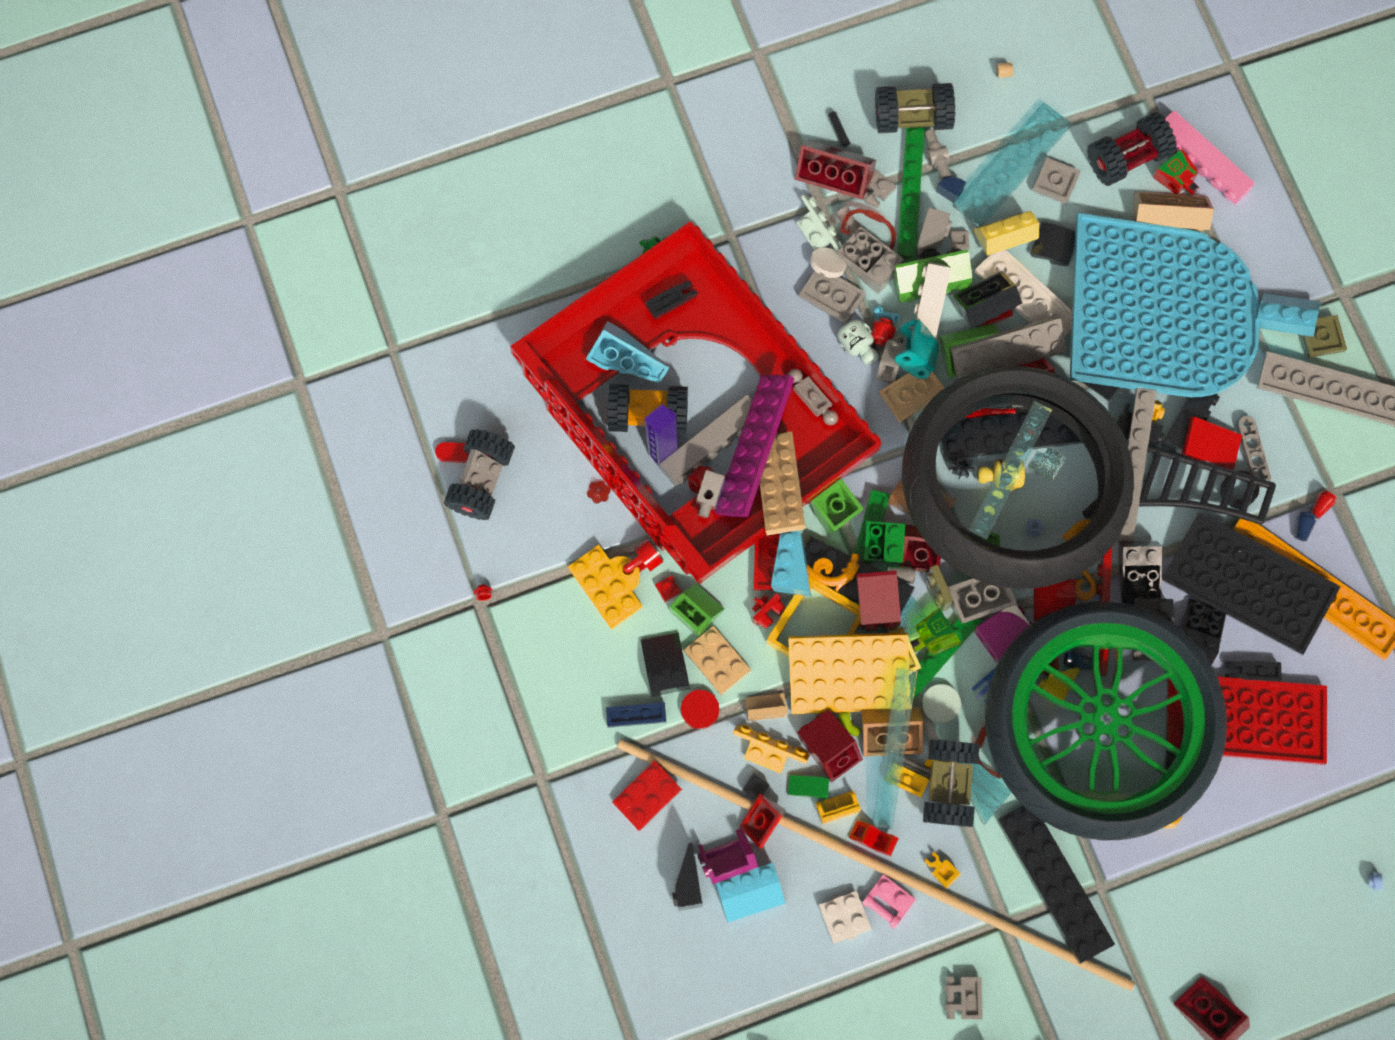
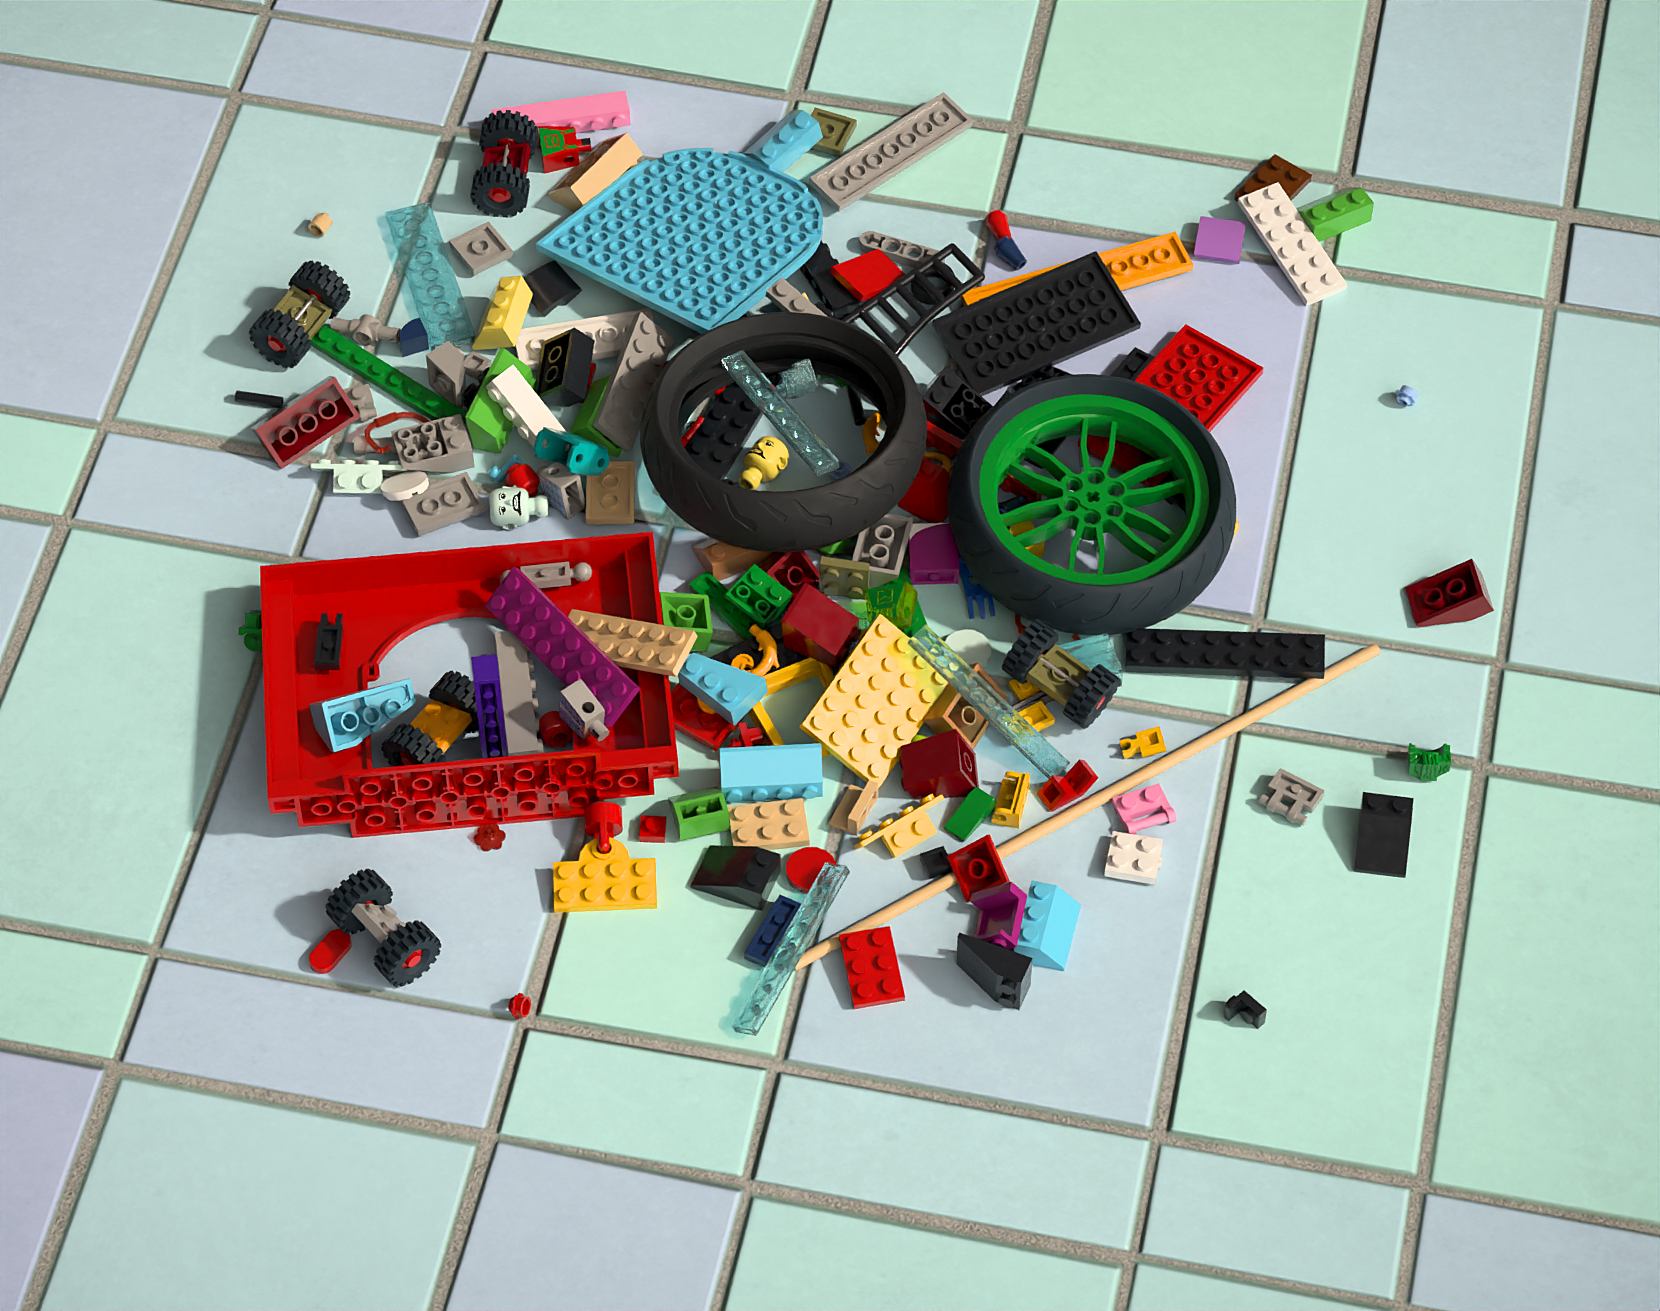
camera: 60 degrees left, 20 degrees down
none -> medium azure slope [720,743,823,802]
none -> clear light blue plate [732,862,850,1036]

